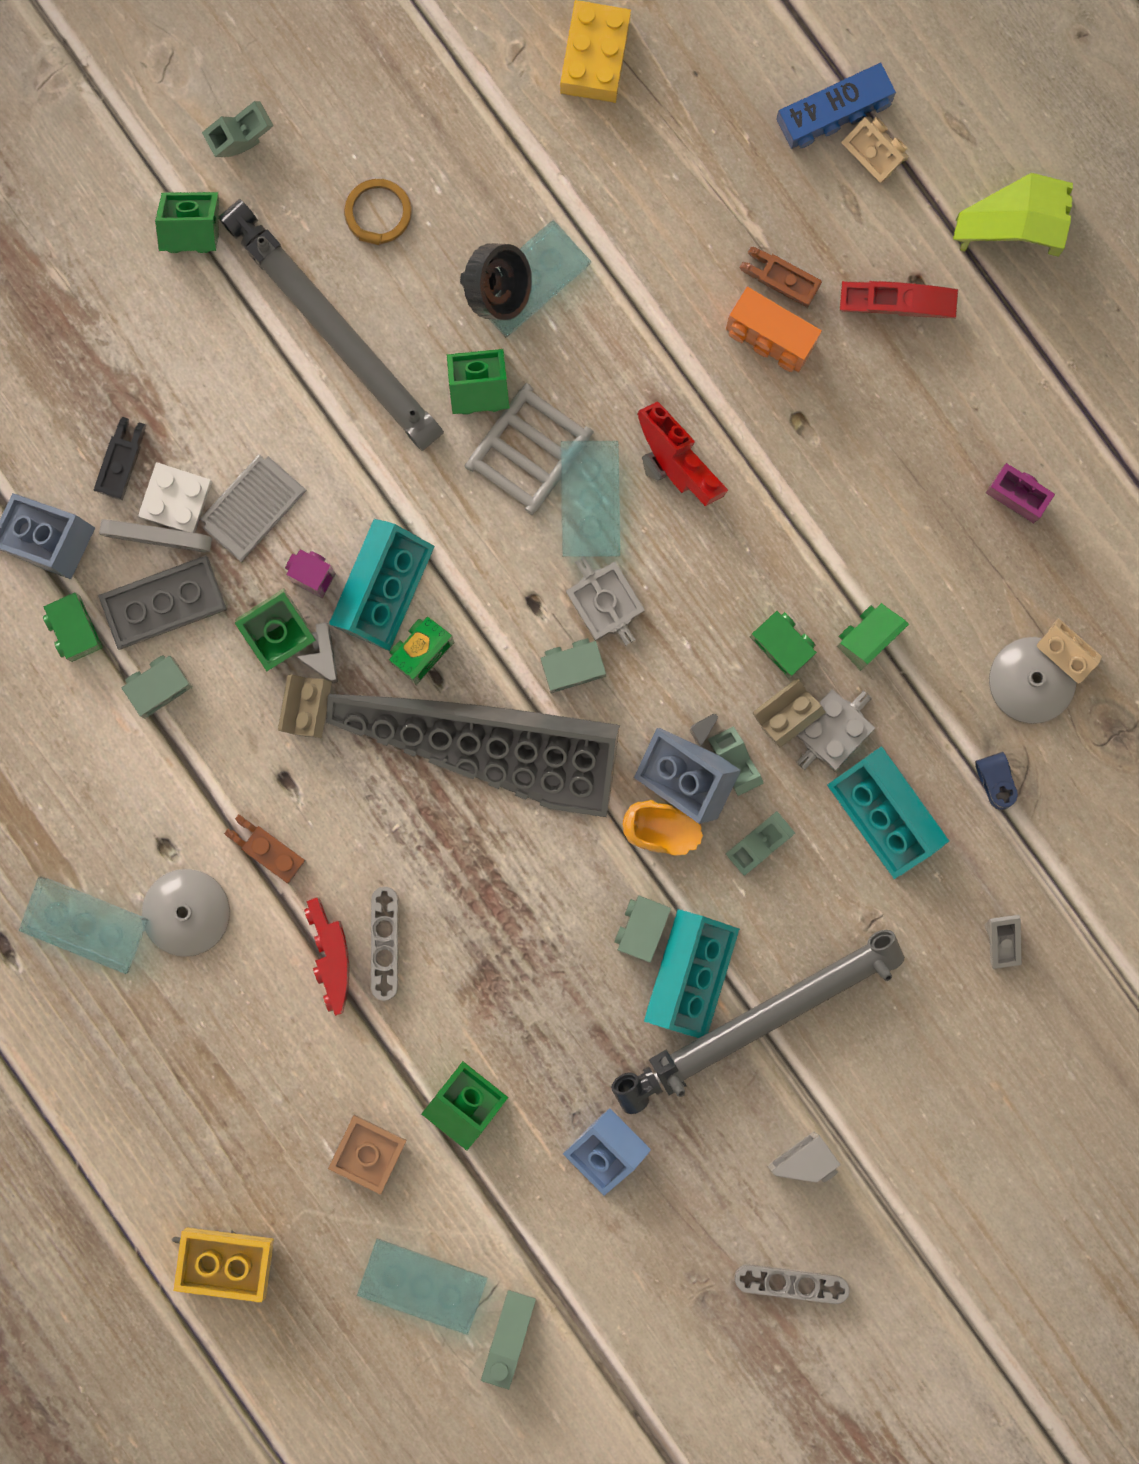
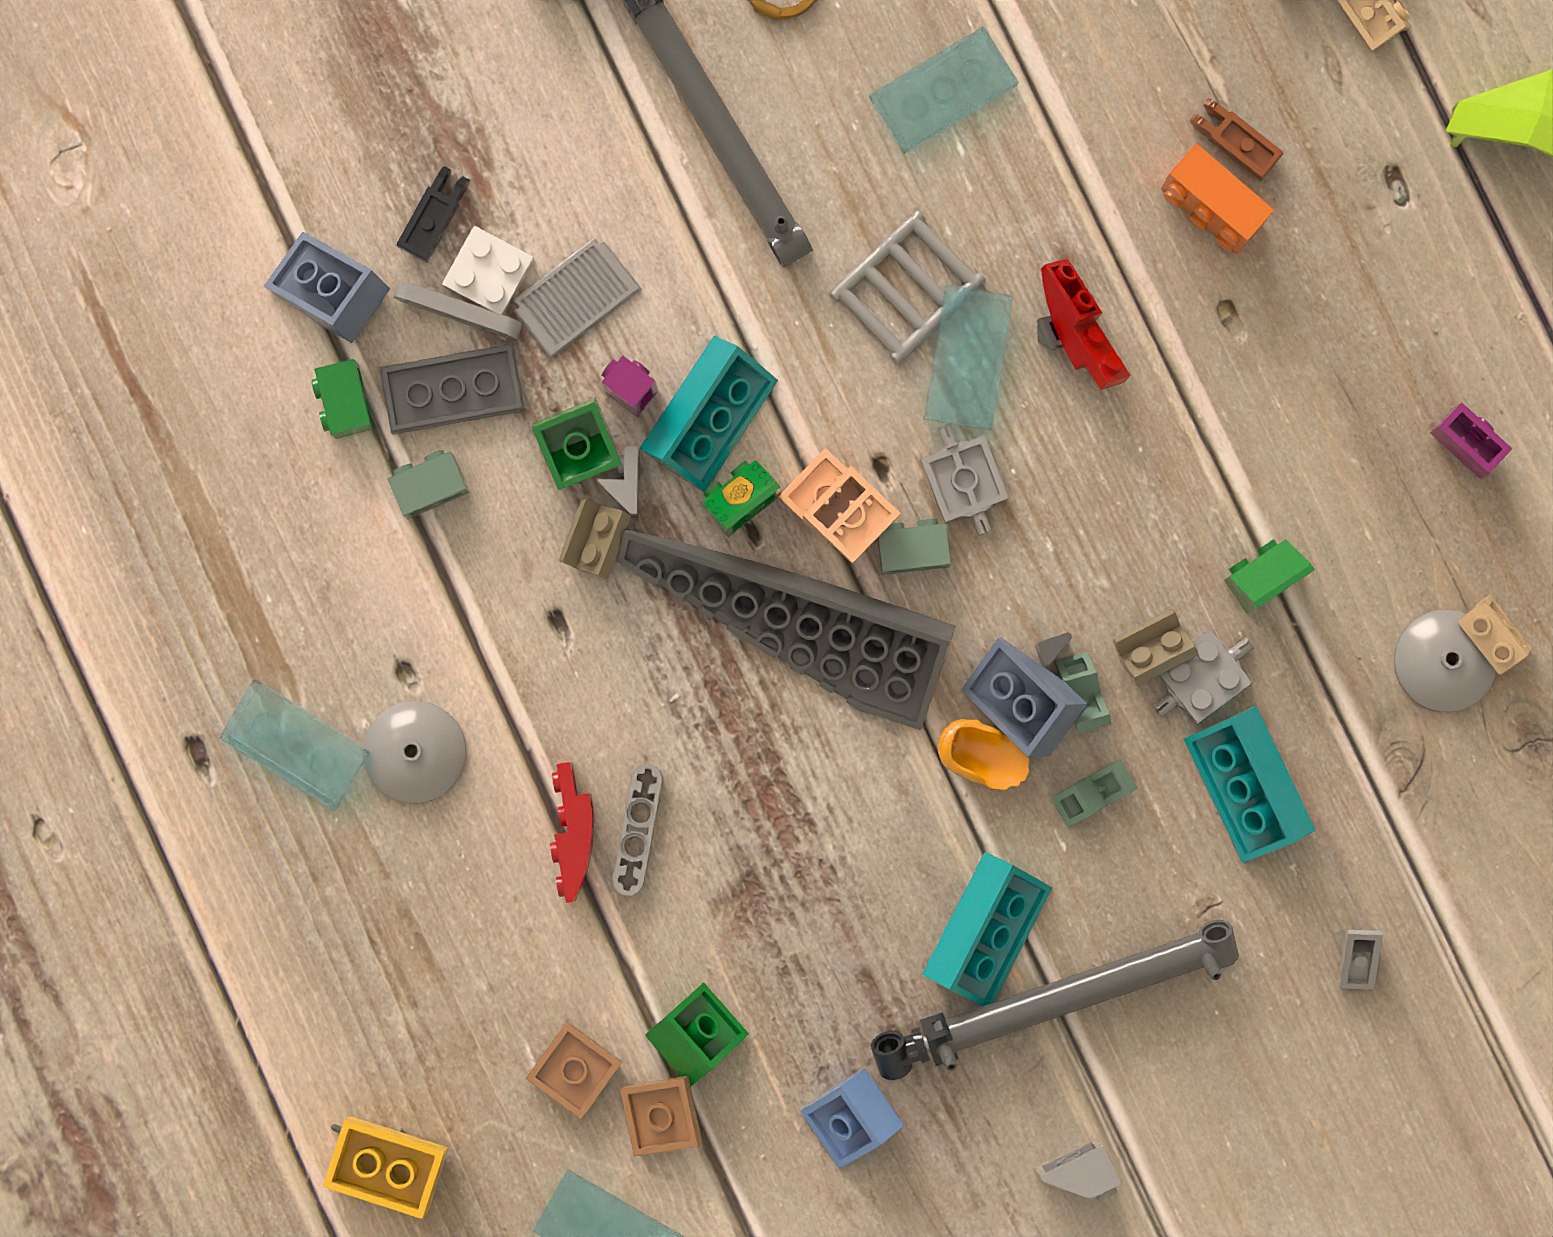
camera: 15 degrees right, 0 degrees up
dark orange hinge [224,814,306,884] -> none
green slope [447,349,510,415] -> none
black piece [460,243,532,320] -> none
sand green brick [614,895,671,963] -> none
green brick [750,611,817,679] -> none
red slope [840,281,959,319] -> none
dark blue piece [975,752,1018,810] -> none
none -> medium nougat plate [620,1076,703,1156]
none -> light nougat bracket [778,448,901,564]

